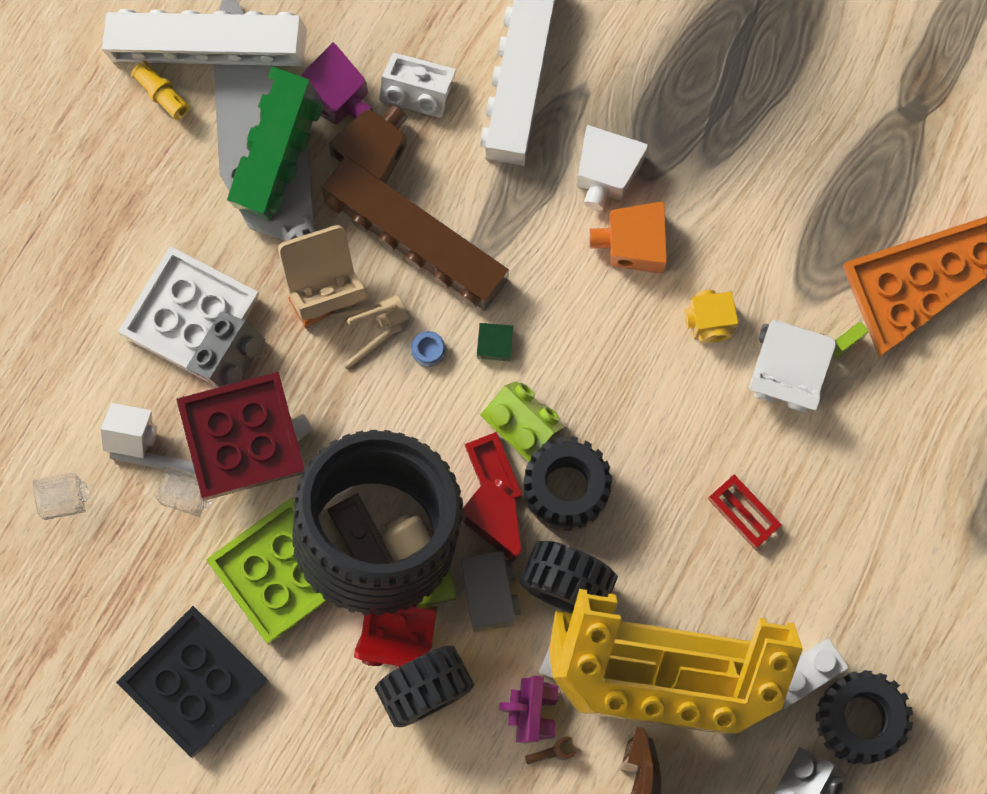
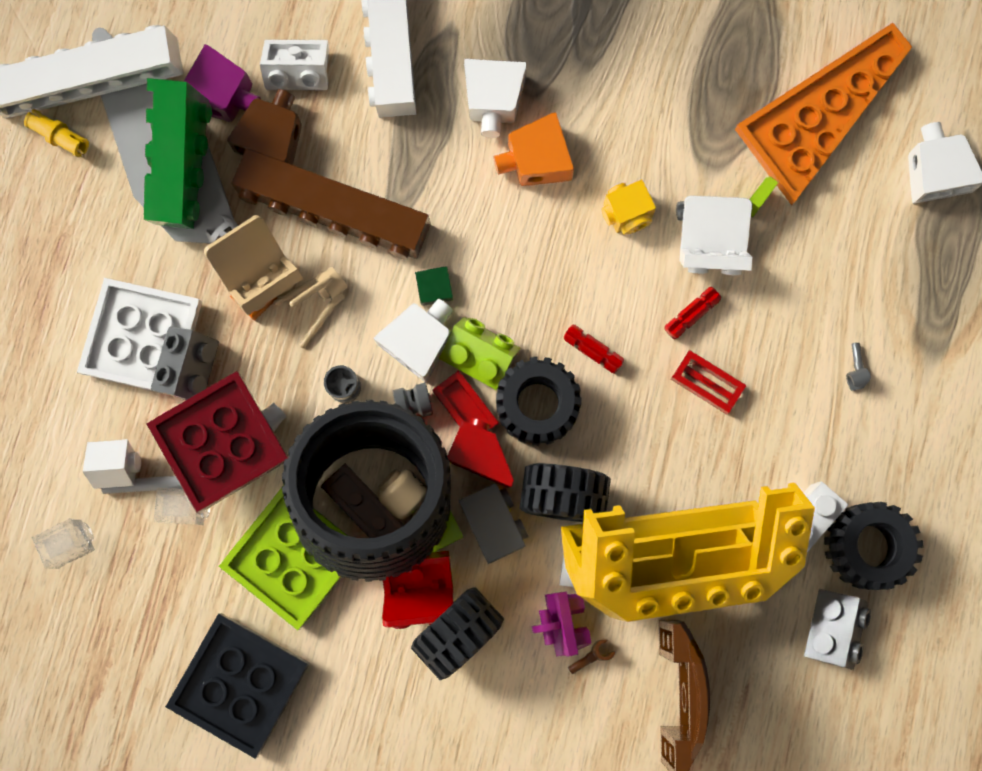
camera: 10 degrees left, 5 degrees up
medium blue tile [411,331,445,367] -> none
none -> dark grey wheel [324,365,361,403]
none -> white torso [374,299,453,382]
none -> dark grey wheel [393,382,433,417]
none -> red axle [564,324,624,374]
none -> red axle [664,287,722,340]
none -> dark grey hand [846,343,871,391]

